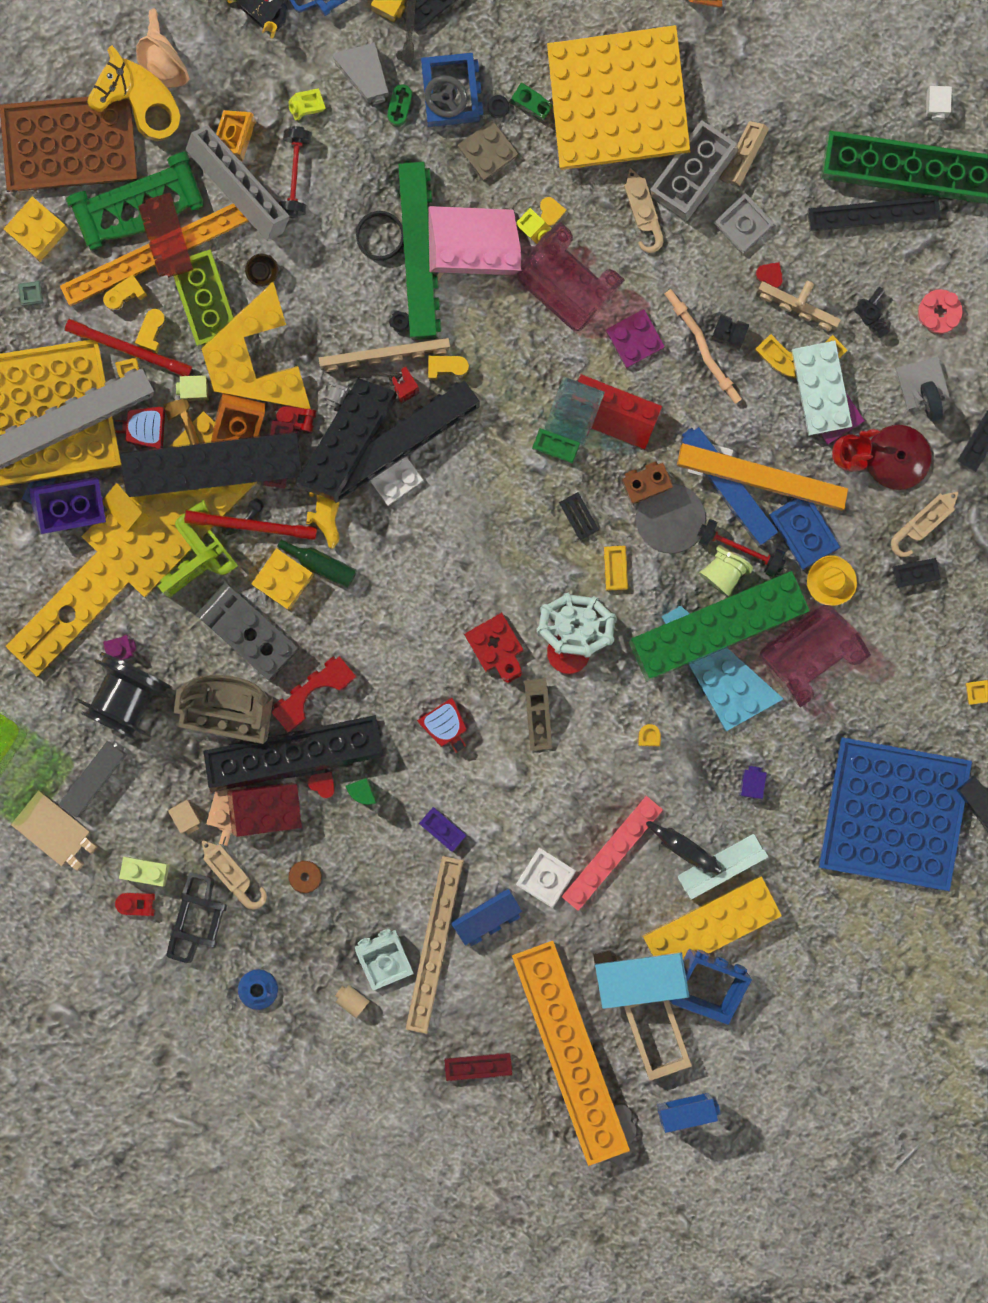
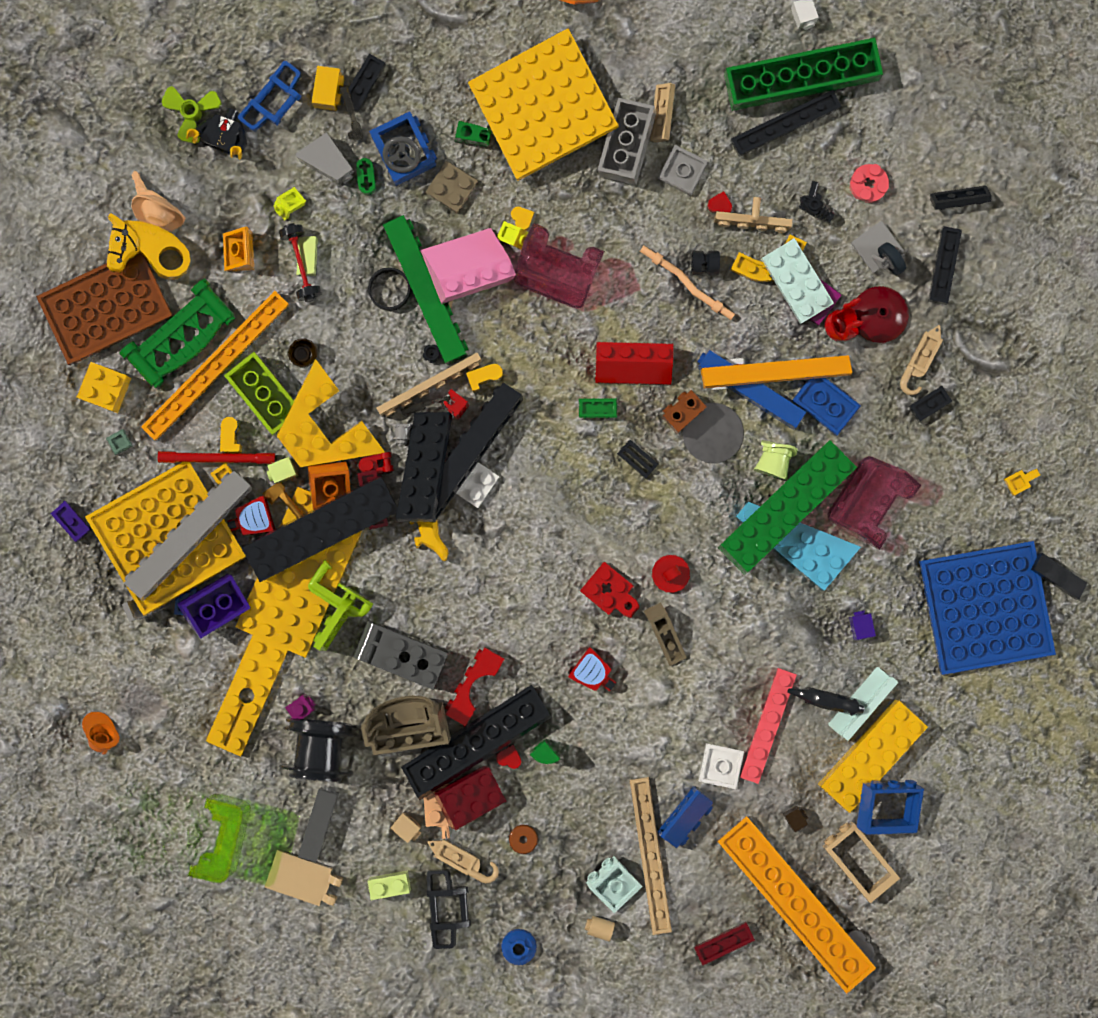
camera: 20 degrees left, 0 degrees up
yellow sticker [102,483,142,531] -> none
yellow leg [103,275,148,311] -> none
red plate [115,893,155,916] -> none
clear red windscreen [138,193,193,278] -> none
red piece [184,510,317,540] -> none
light grey brick [186,125,290,241] -> none
black piece [222,498,264,535] -> none
yellow brick [251,548,314,611] -> none
dark green piece [277,539,357,589] -> none
dark purple plate [419,807,466,852] -> none
black tile [487,95,509,118] -> none
light aqua plate [536,592,617,658] -> none
clear light blue slope [544,377,605,446] -> none
medium azure tile [595,952,689,1009] -> none
yellow tile [604,546,628,591] -> none
magenta plate [605,309,665,369] -> none
tan plate [624,168,663,253] -> none
yellow tile [638,724,661,747] -> none
blue window [656,1093,721,1133] -> none
black axle [697,519,786,578] -> none
yellow hat [807,555,857,605] -> none
none -> yellowish green slope [296,236,318,276]

